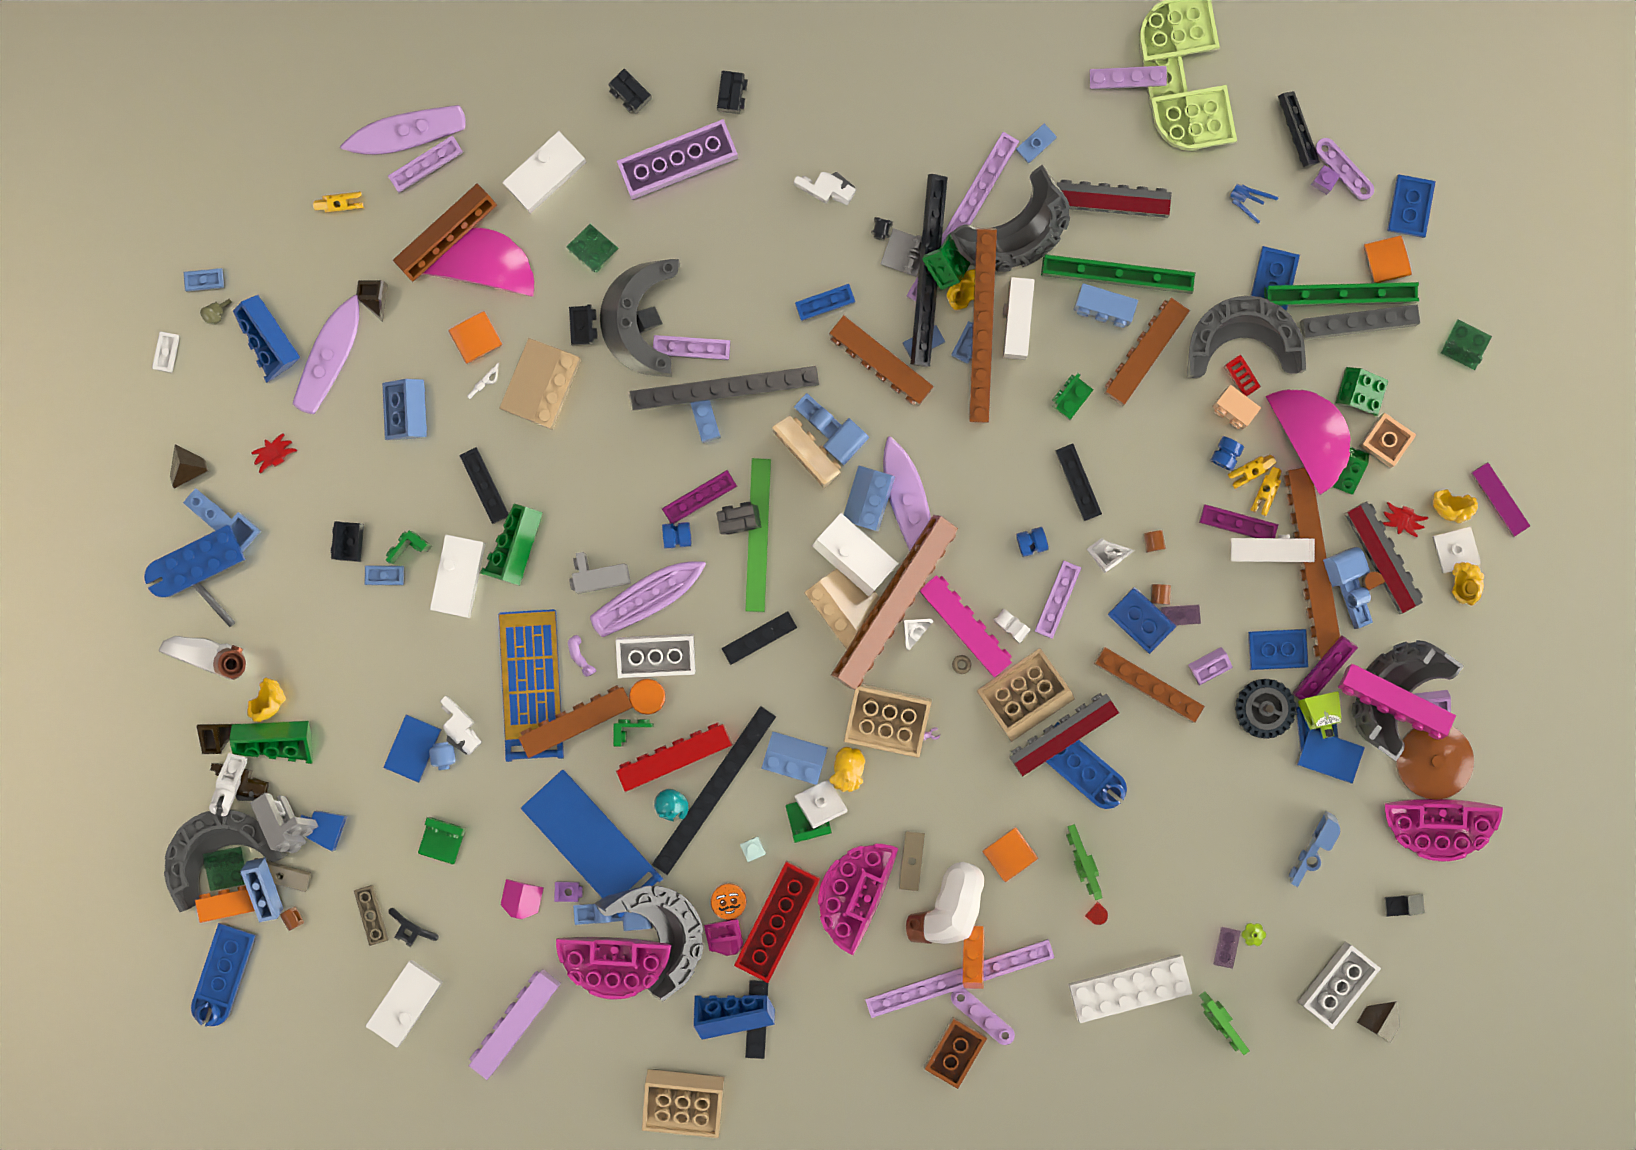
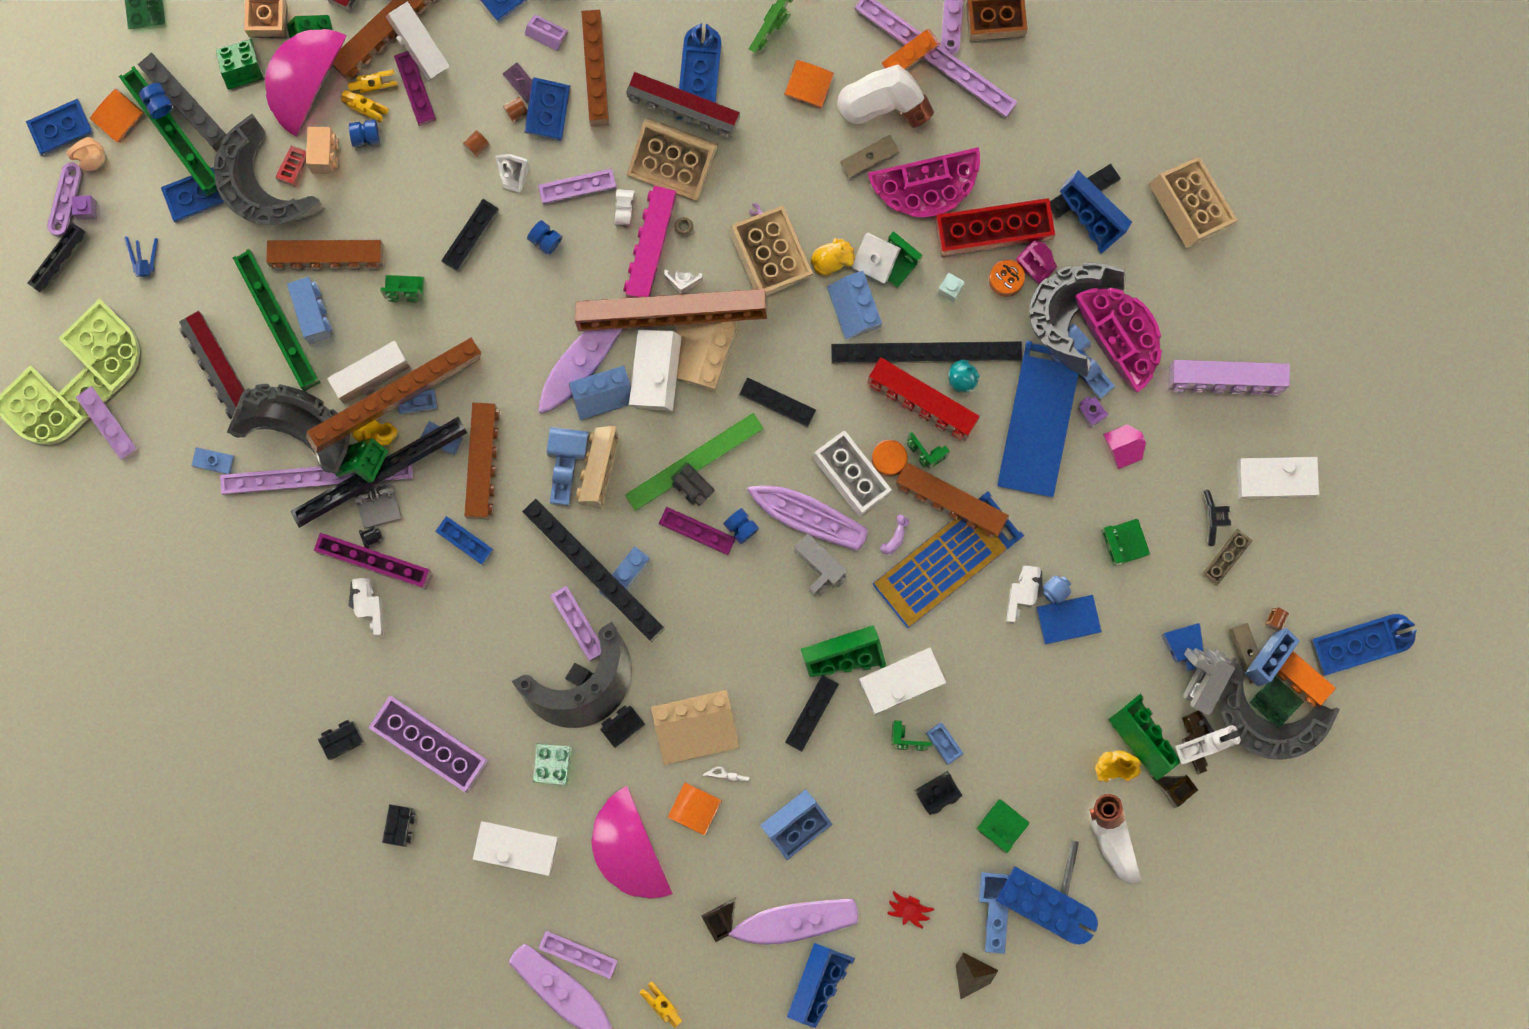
camera: 130 degrees left, 5 degrees down
dark orange brick [393,183,497,282] -> none
none -> light nougat helmet [67,137,105,171]
none -> blue wheel [139,83,173,119]
none -> magenta brick [313,533,432,590]
none -> green bracket [976,799,1029,853]

